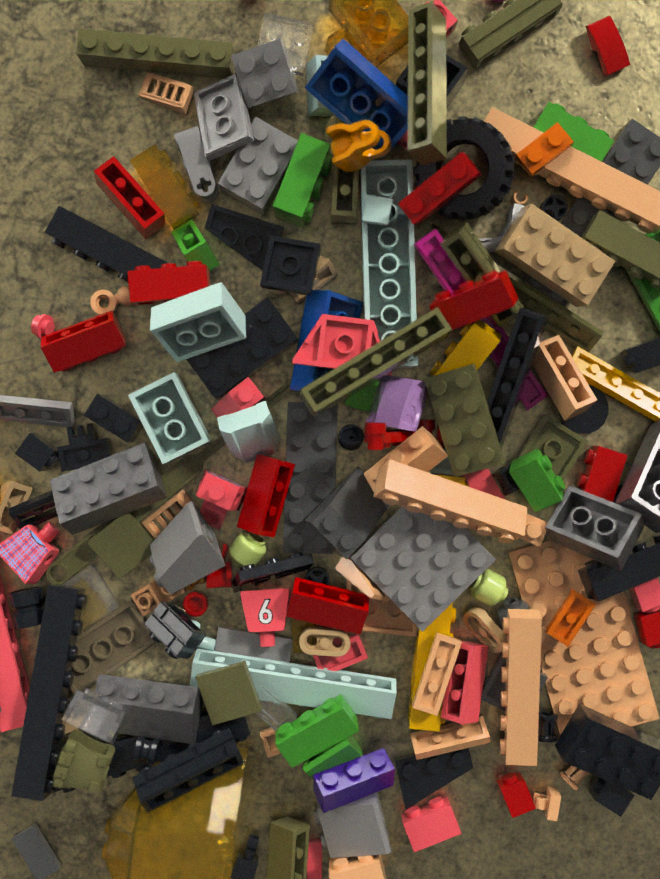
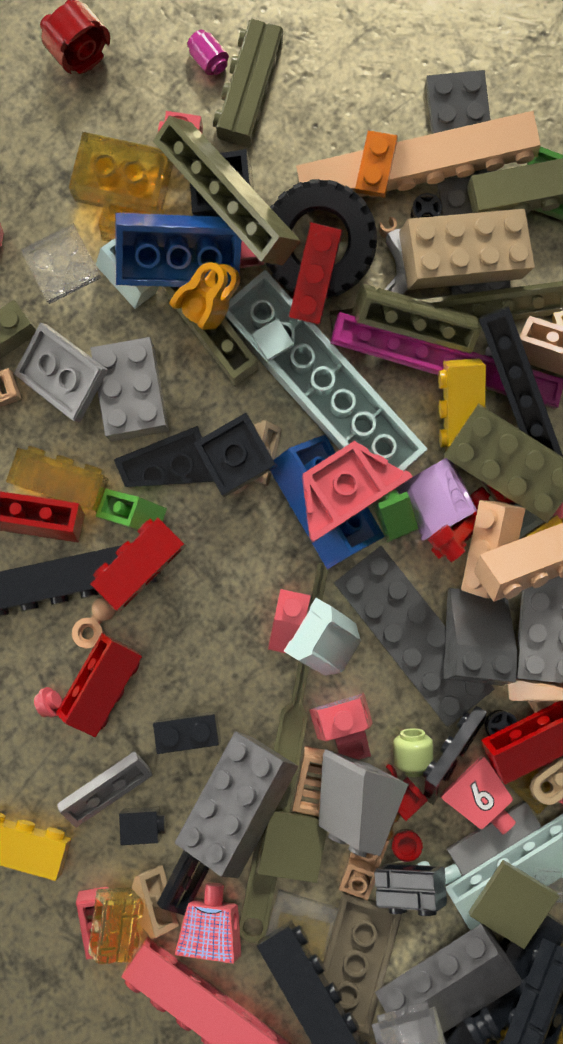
camera: 40 degrees left, 5 degrees down
black wheel [9,586,45,629] -> none
black hinge [57,423,112,472] -> none
light aqua brick [128,372,212,464] -> none
light aqua brick [150,282,246,362] -> none
light grey piece [174,126,219,203] -> none
black brick [186,297,298,400] -> none
light grey brick [231,39,299,108] -> none
red brick [236,454,295,538] -> none
bright green brick [273,133,333,229] -> none
olive brick [300,307,452,418] -> none
black tile [338,424,364,451] -> none
red brick [429,270,518,331] -> none
bright green brick [533,102,614,162] -> none
red slope [585,16,630,75] -> none

